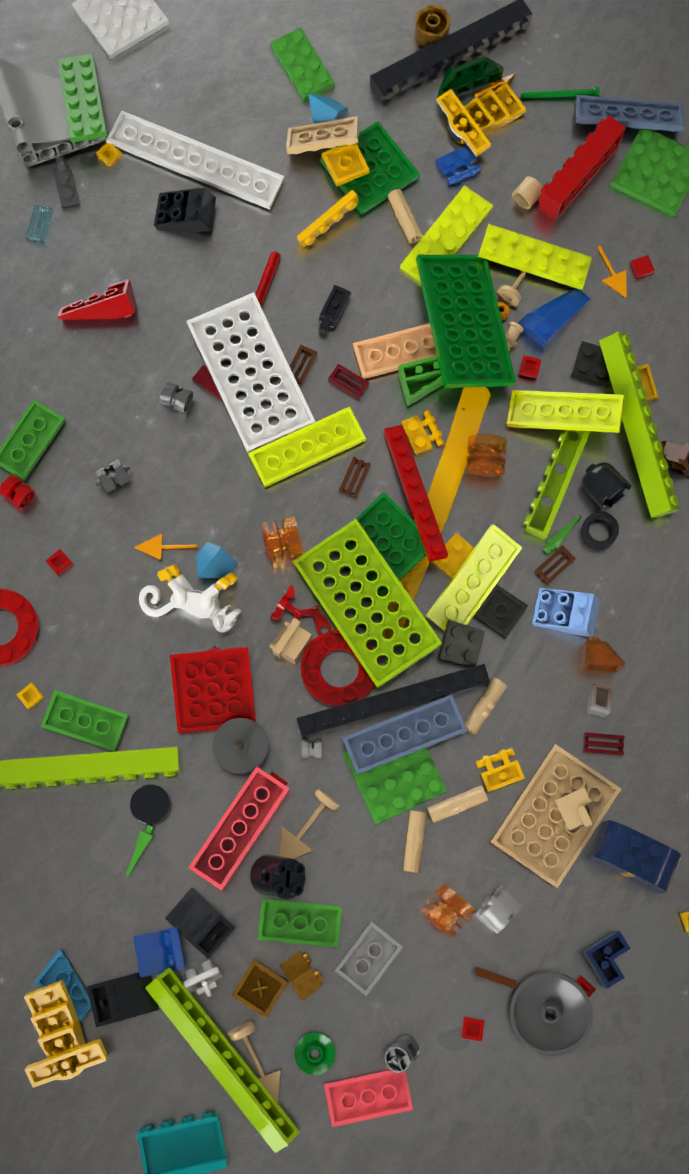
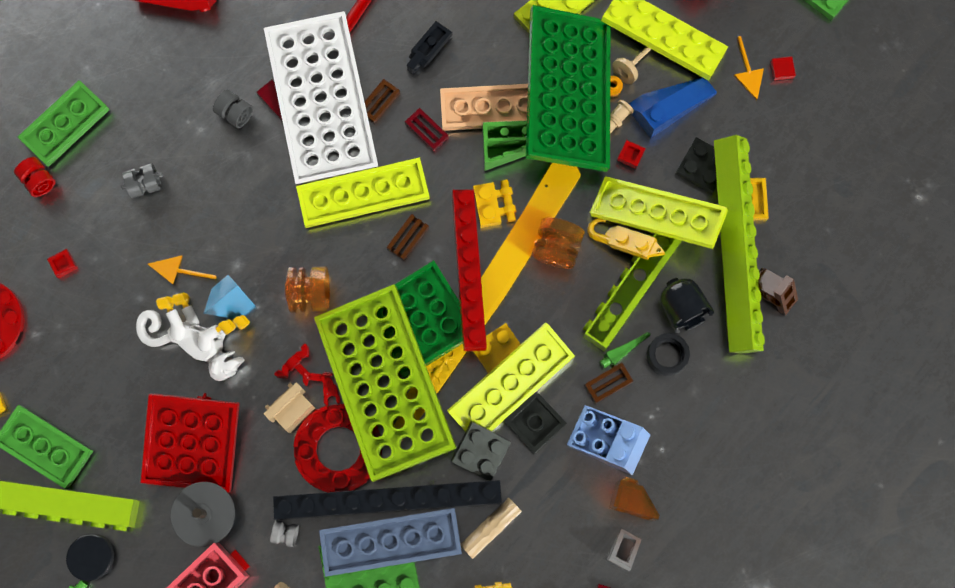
camera: 15 degrees right, 0 degrees up
none -> yellow plate [587,218,665,260]

